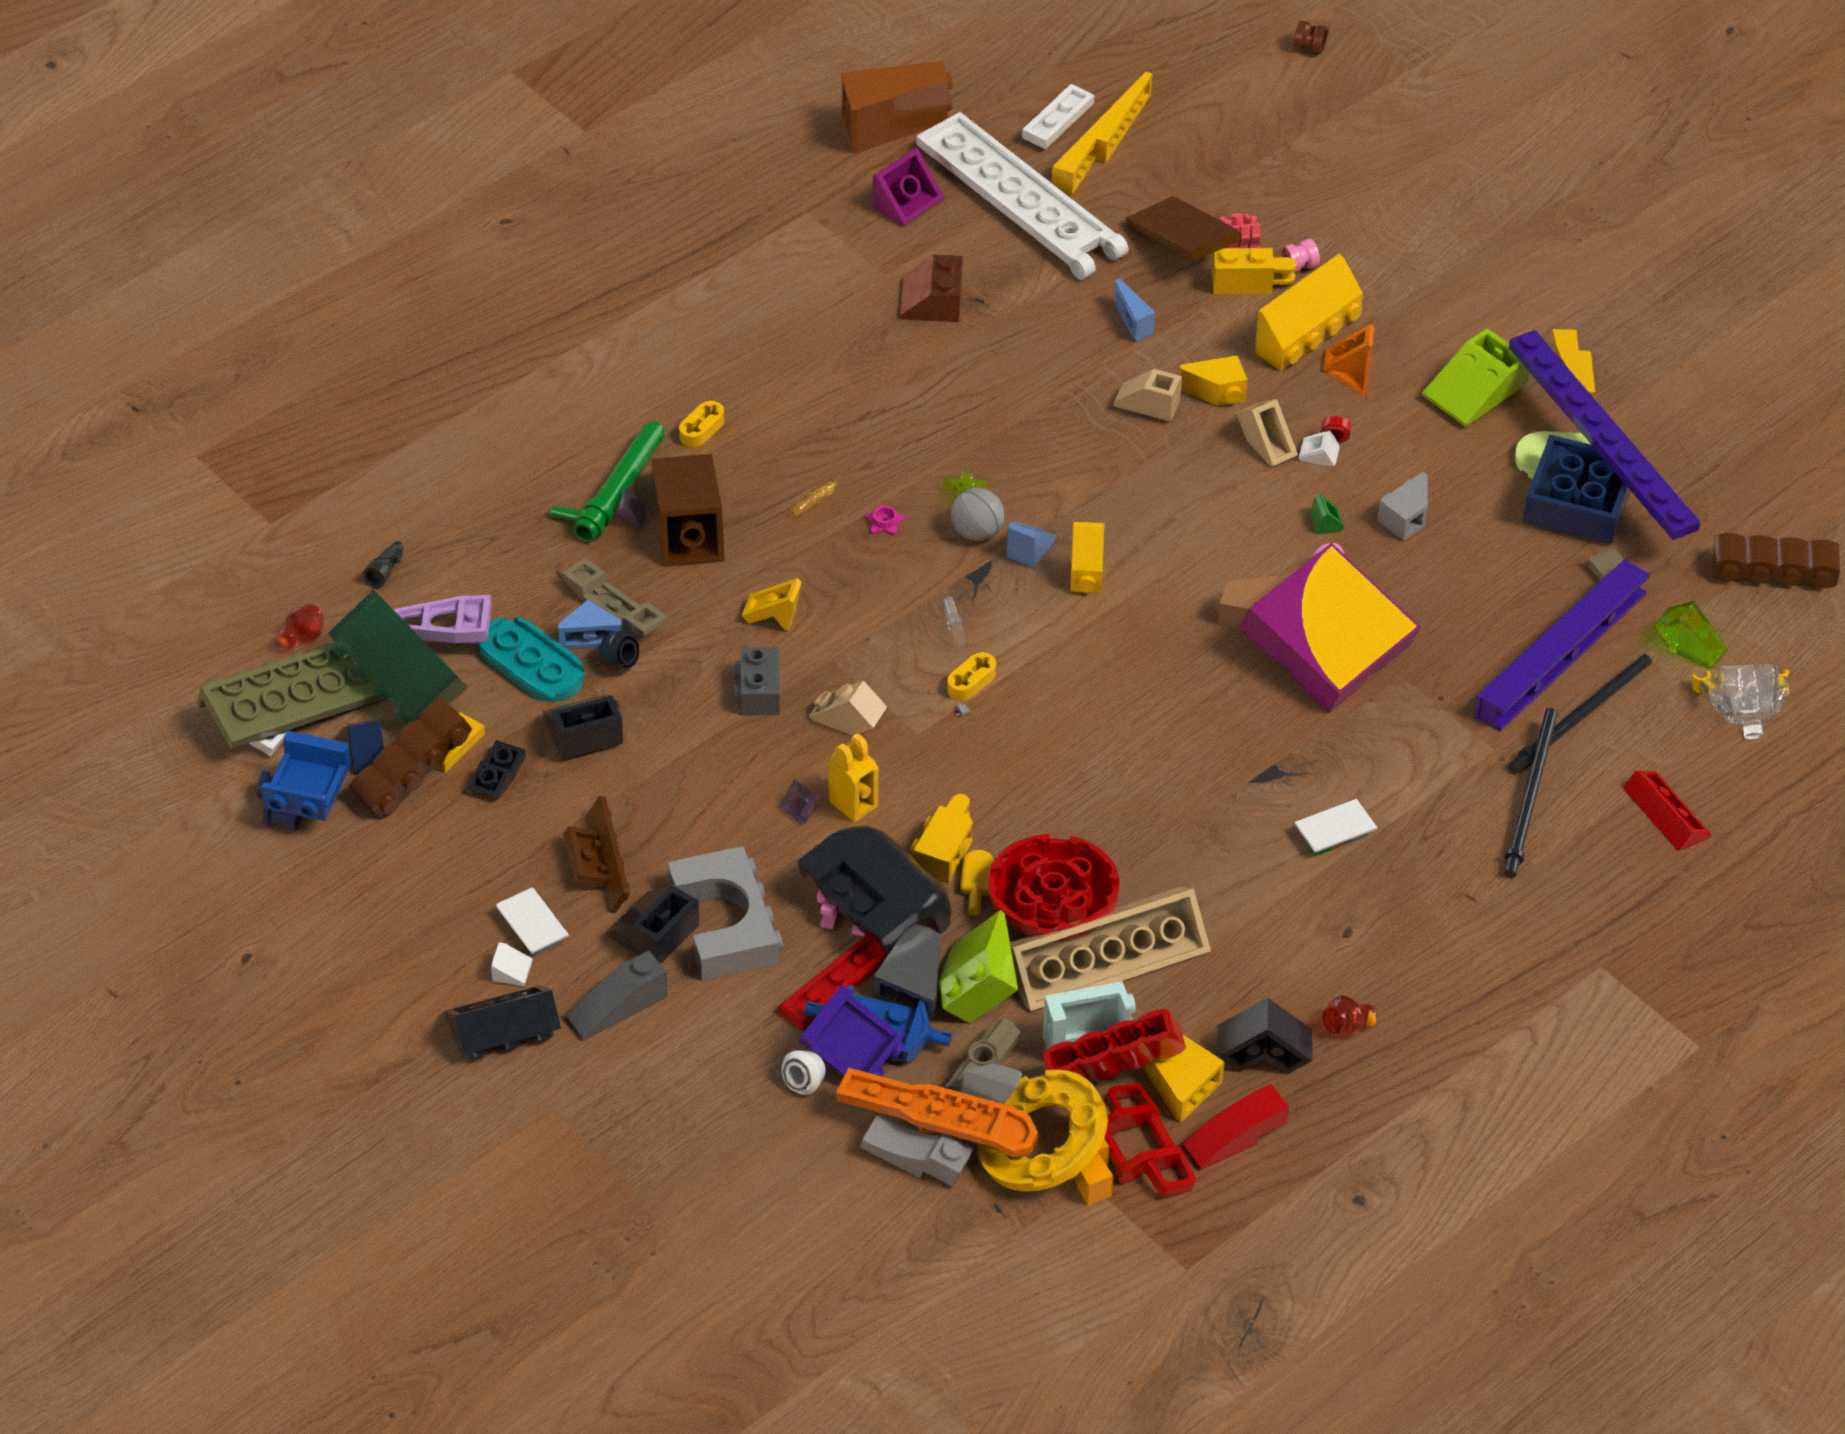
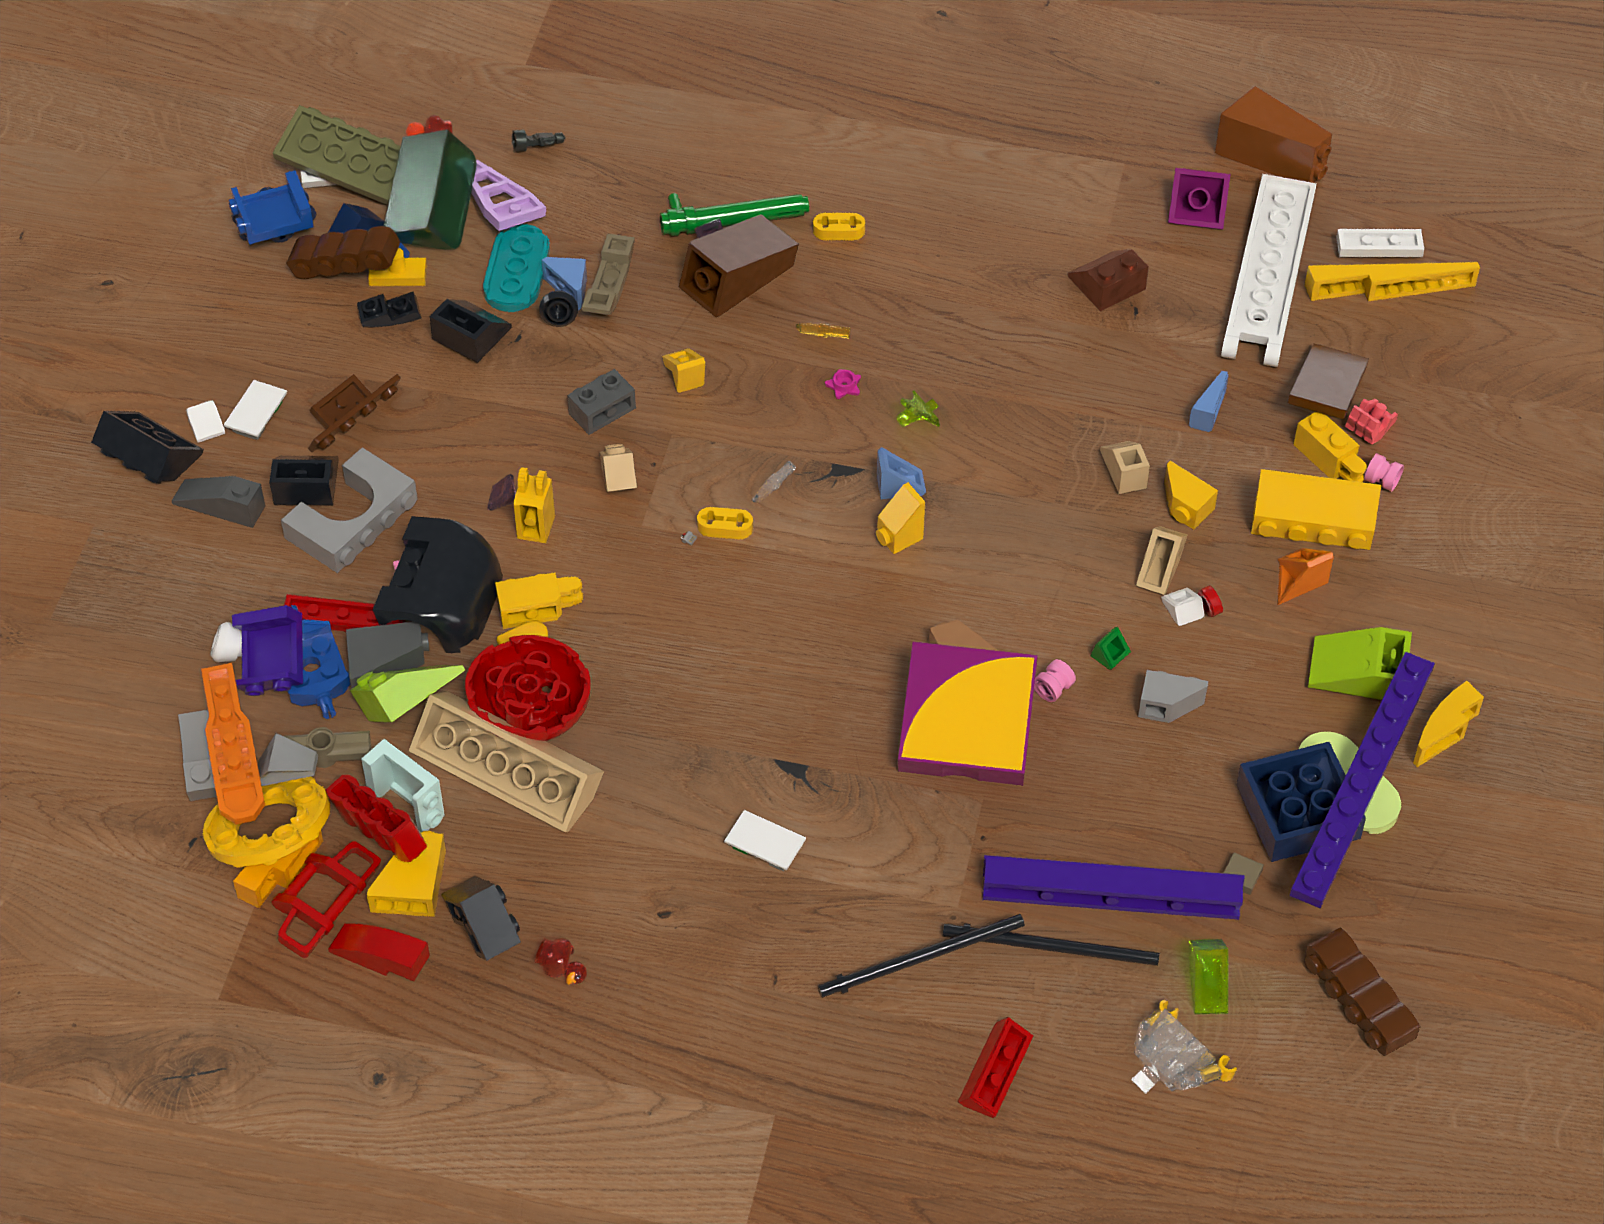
camera: 55 degrees right, 5 degrees up
light grey piece [951,488,1004,542] -> none

